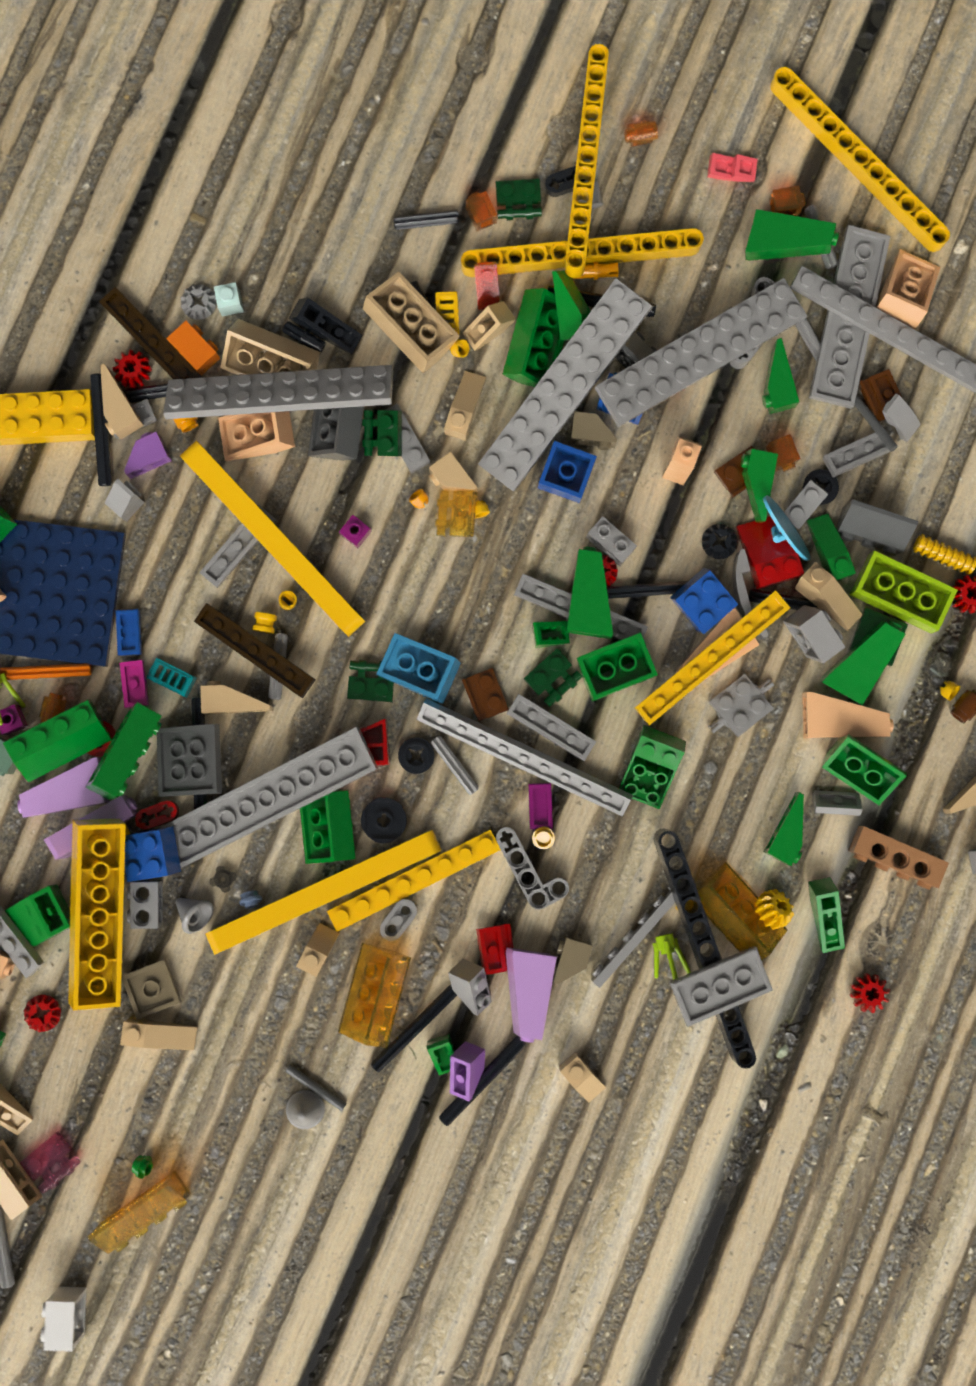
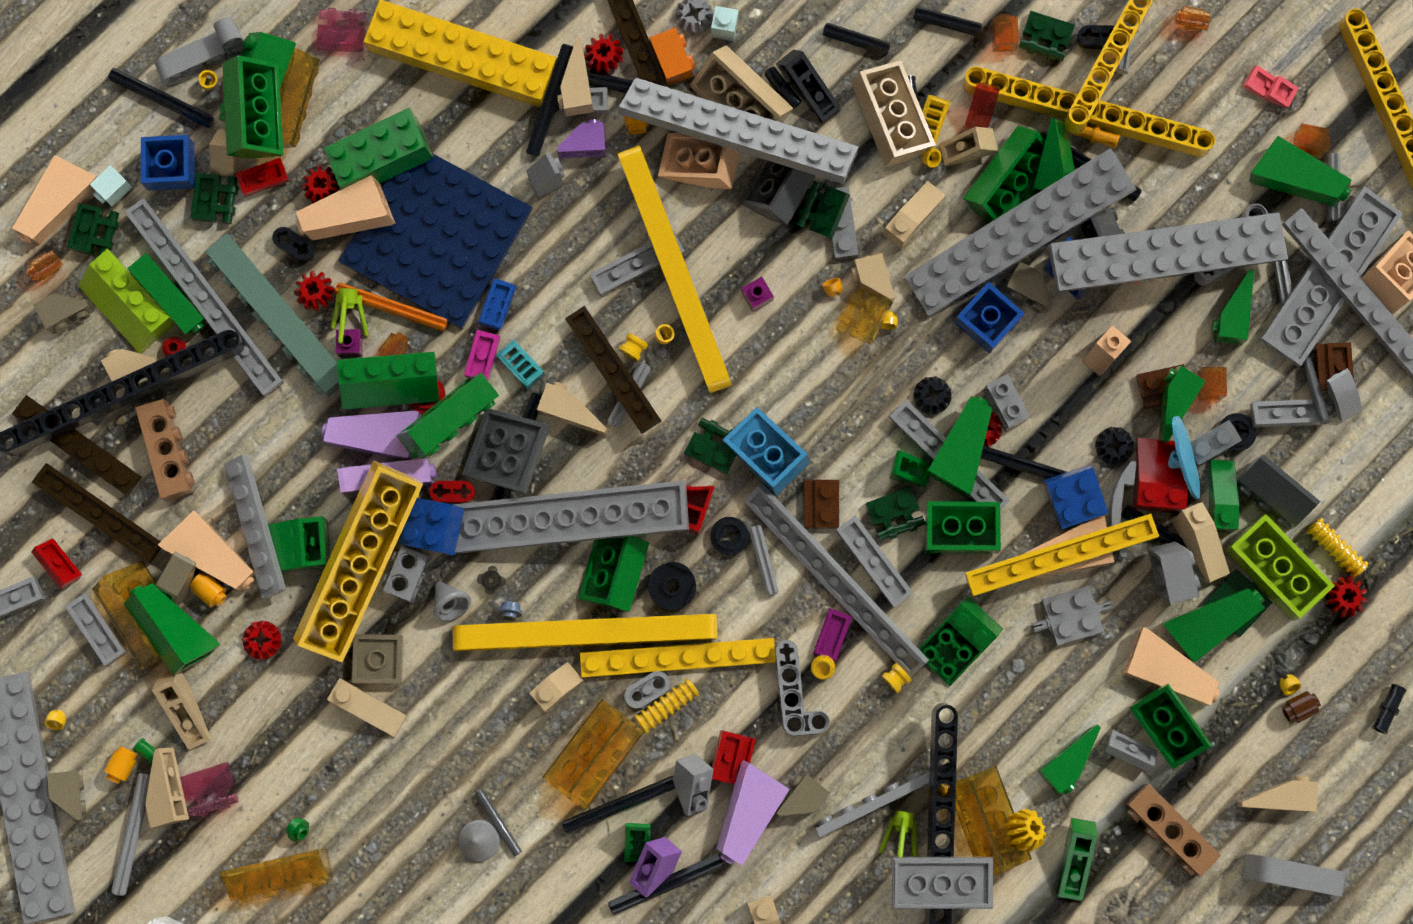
camera: 25 degrees right, 5 degrees down
none -> yellow piece [635,678,699,733]
none -> black axle [823,23,890,55]
none -> yellow wheel [881,663,912,694]
none -> black gear [913,376,952,414]

